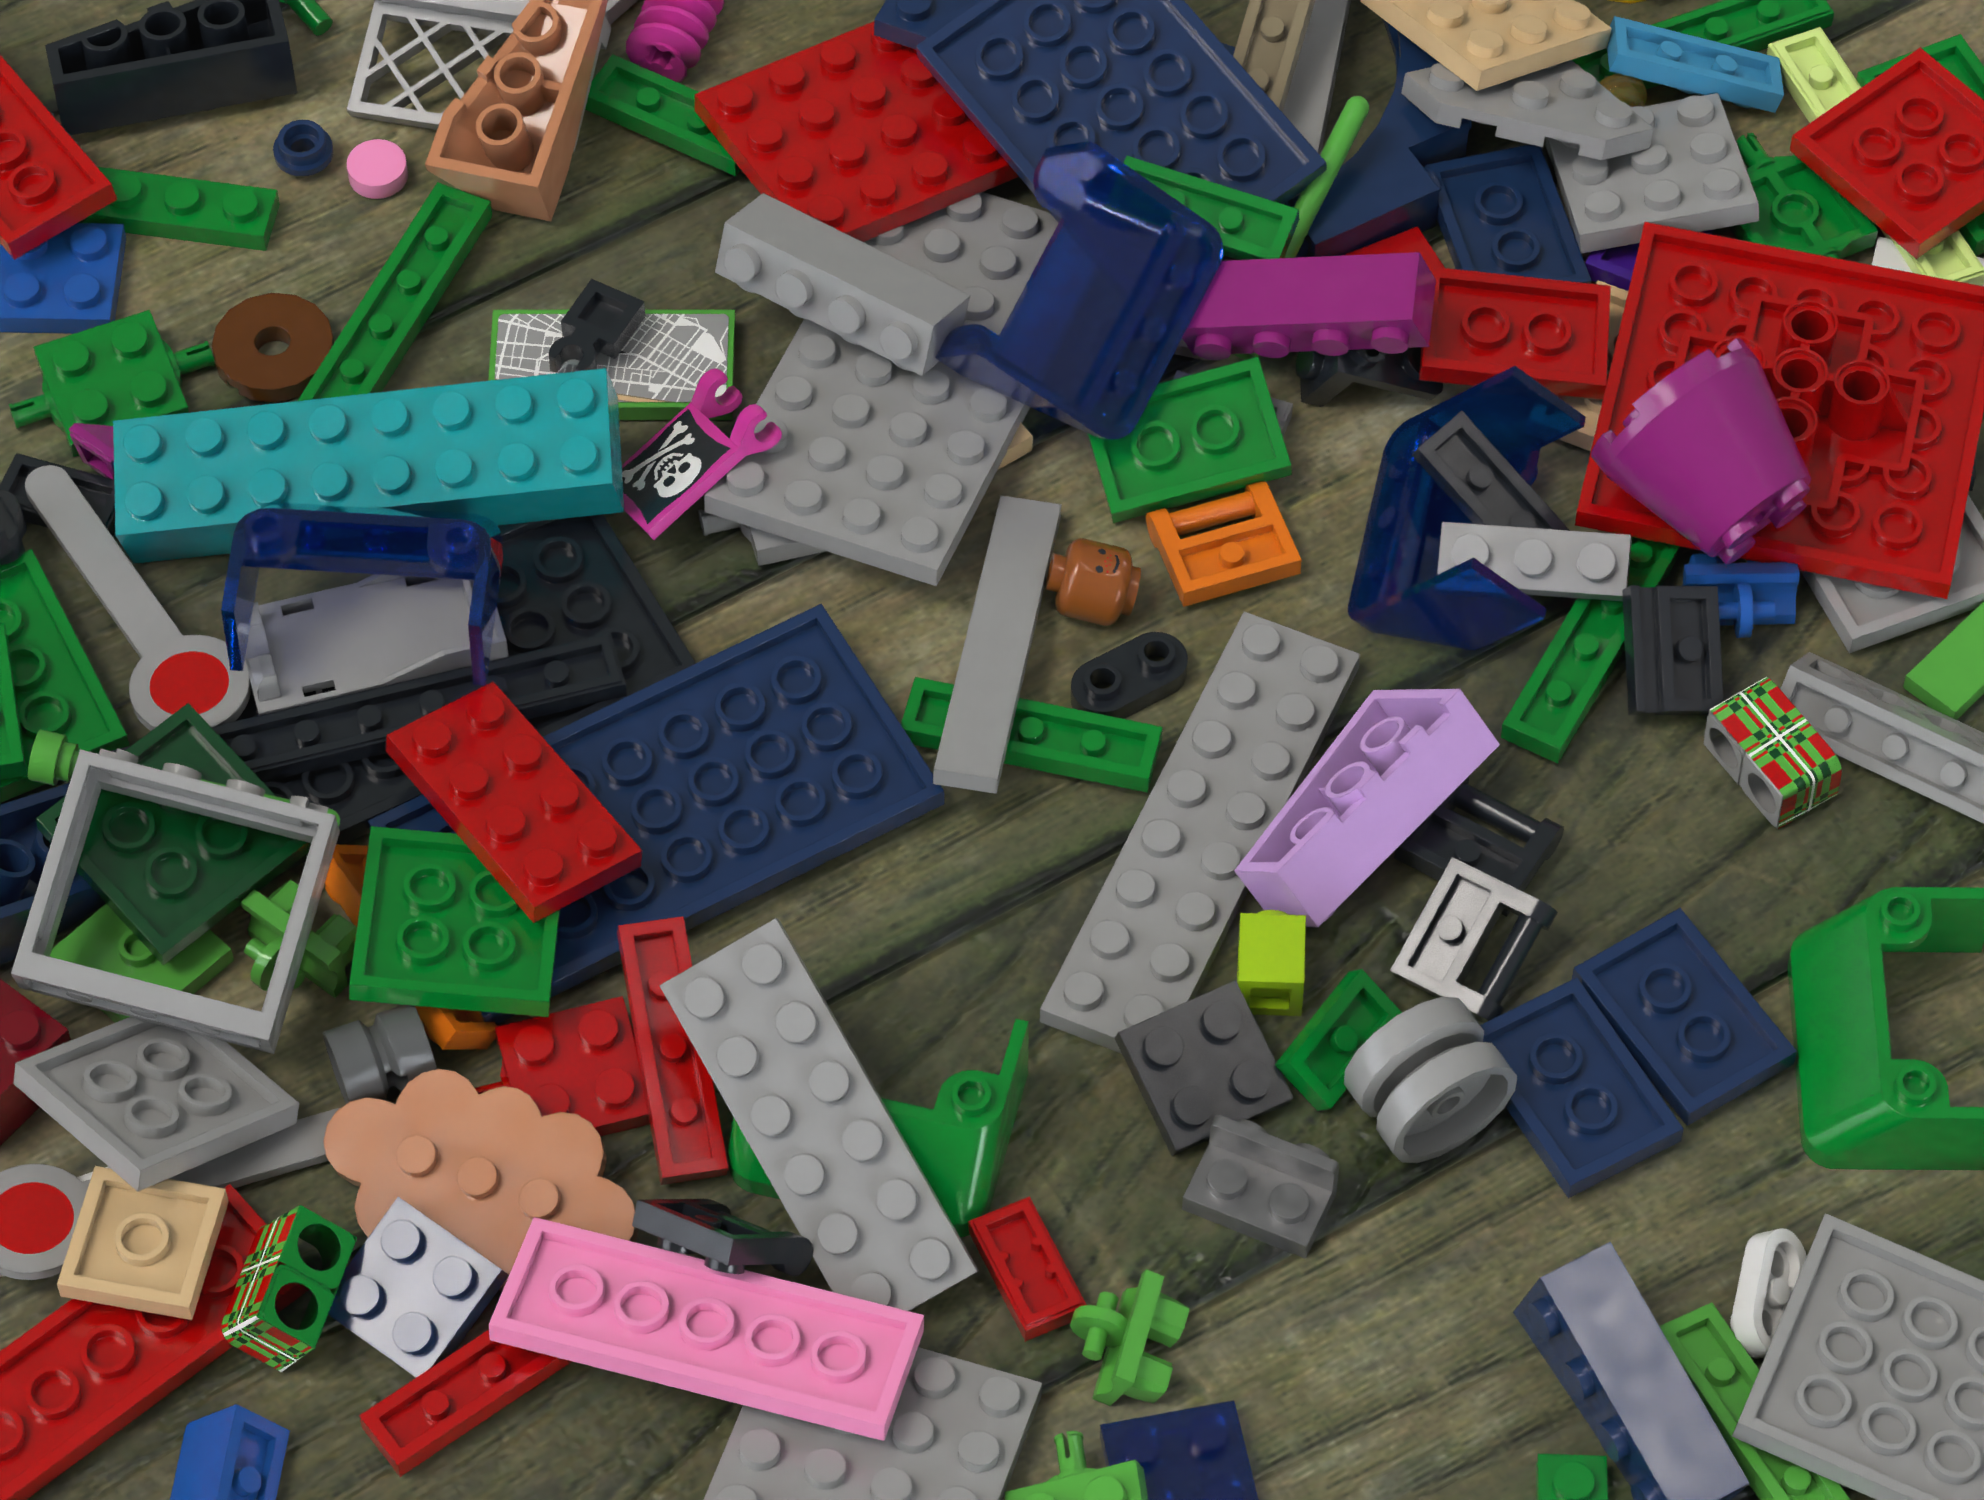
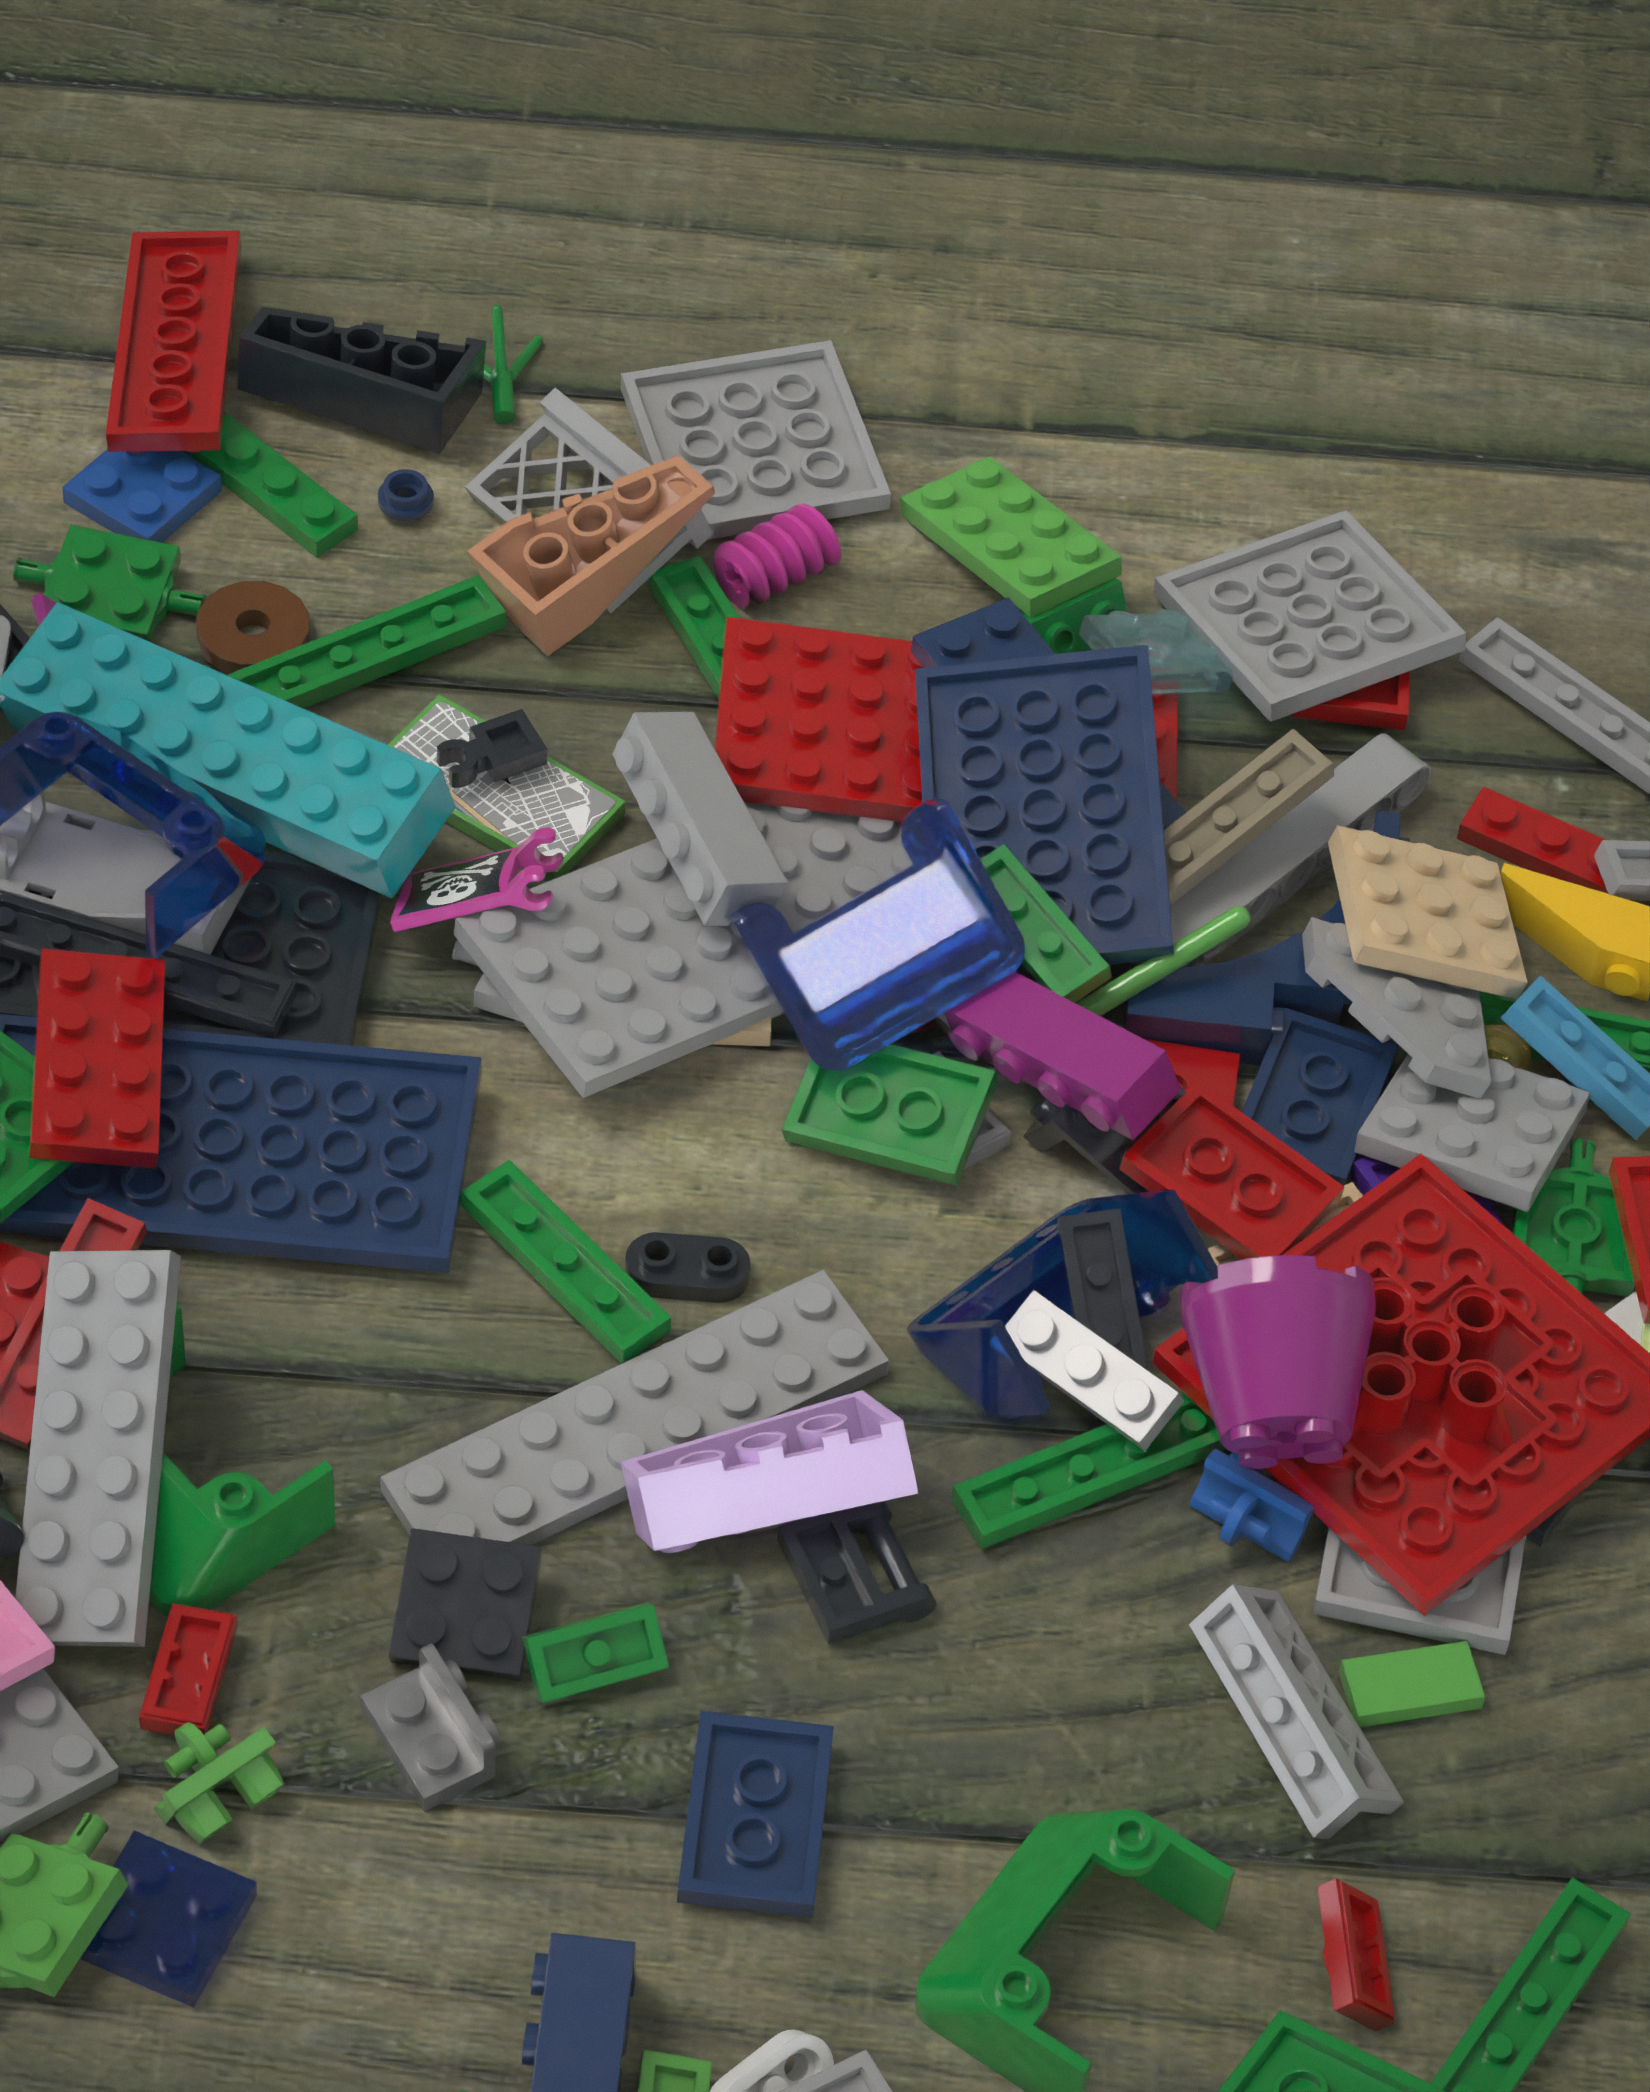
camera: 30 degrees right, 5 degrees down
bright pink tile [347,139,408,199] -> none
light grey tile [933,495,1062,794] -> none
dark orange head [1045,538,1141,626] -> none
orange plate [1146,480,1302,607] -> none
lime brick [1237,910,1306,1016] -> none
light grey wheel [1344,996,1517,1163] -> none
plate [1390,857,1558,1023] -> none
dark blue plate [1572,908,1797,1126] -> none
black plate [1622,585,1724,715] -> none
piece [1703,677,1842,830] -> none

